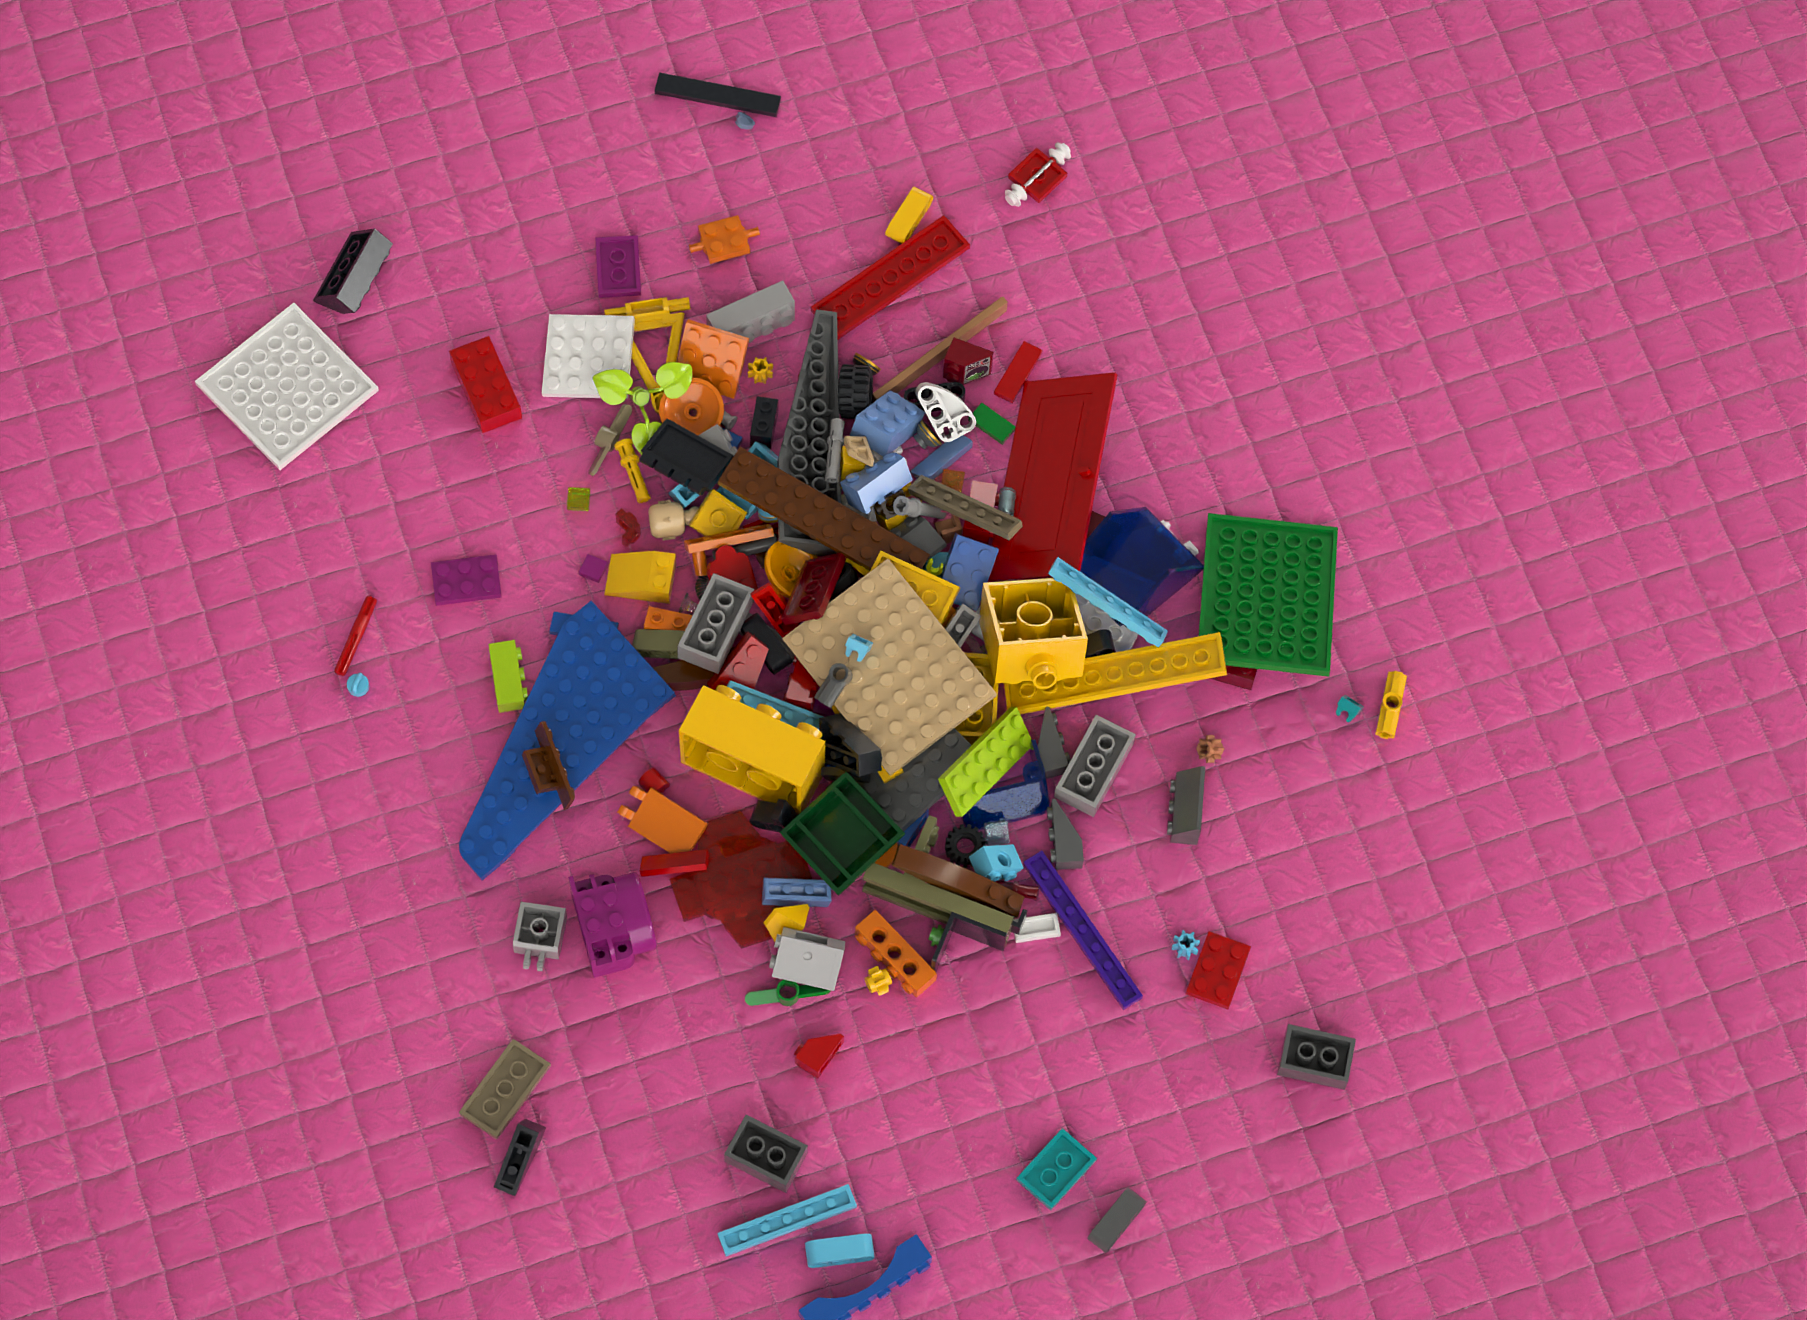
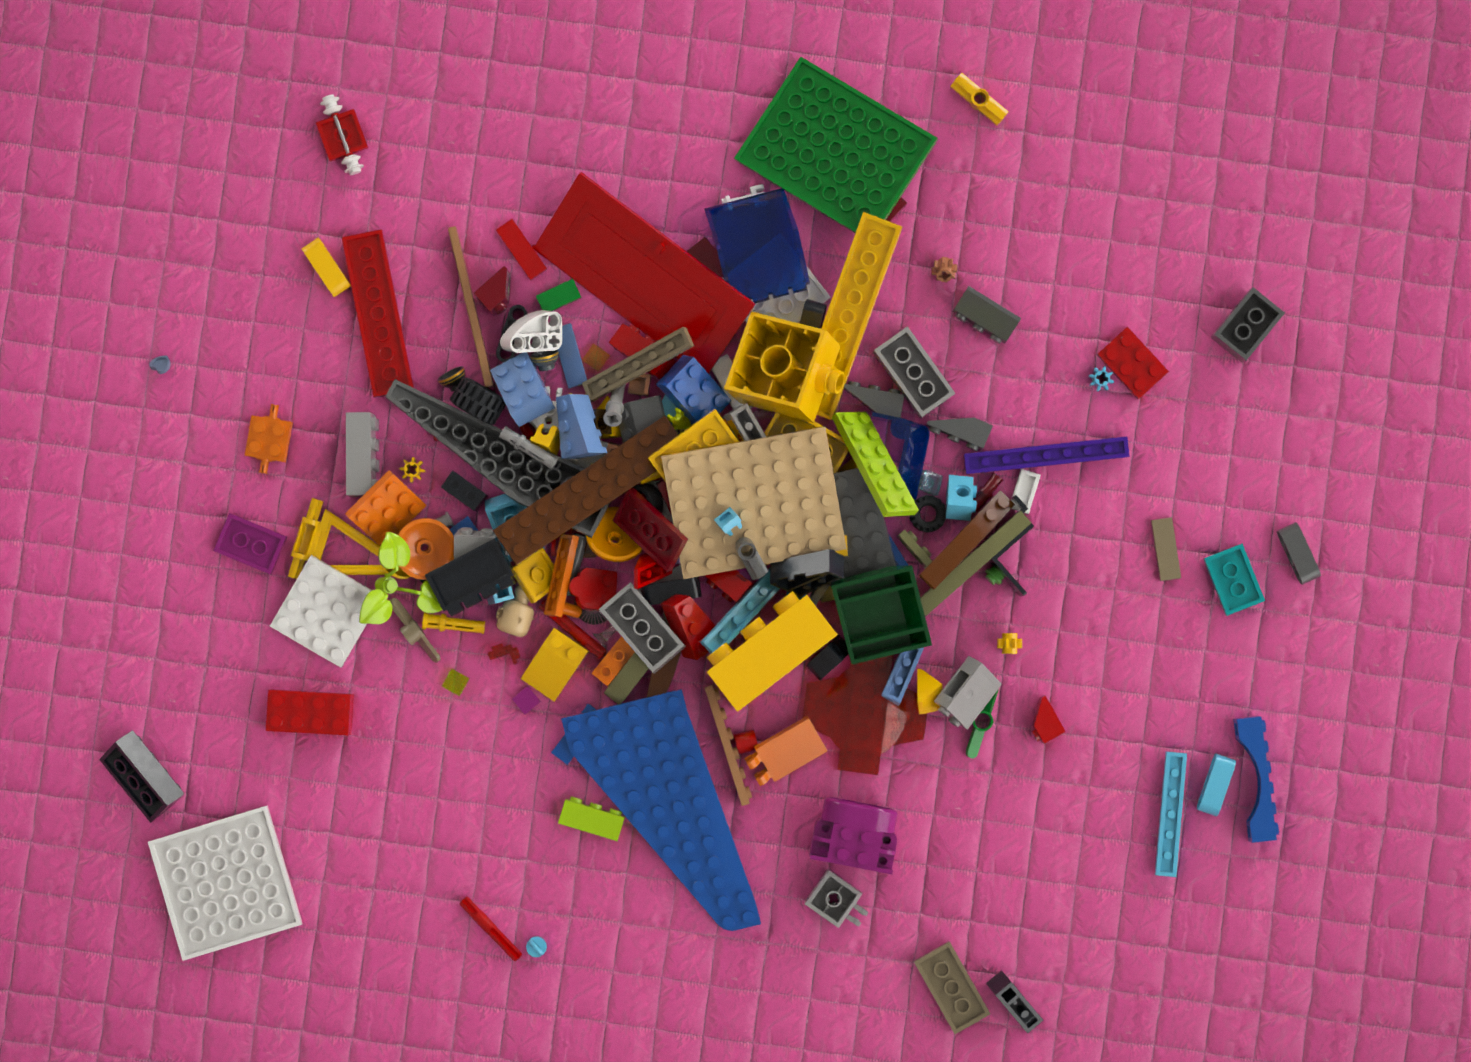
camera: 60 degrees left, 20 degrees up
magenta plate [431,554,502,606] -> none
reddish brown bracket [522,721,575,810] -> none
red tile [639,849,709,877] -> none
black tile [655,72,781,117] -> none
dark grey brick [724,1115,808,1193] -> none
tan tile [844,436,874,466] -> none
orange brick [855,910,937,998] -> none
clear light blue piece [998,487,1016,516] -> none
medium azure plate [1048,557,1168,648] -> none
teal tile [1336,695,1364,722] -> none
none -> red axle [538,599,606,659]
none -> medium nougat plate [705,685,752,806]
none -> dark tan tile [1151,517,1181,581]

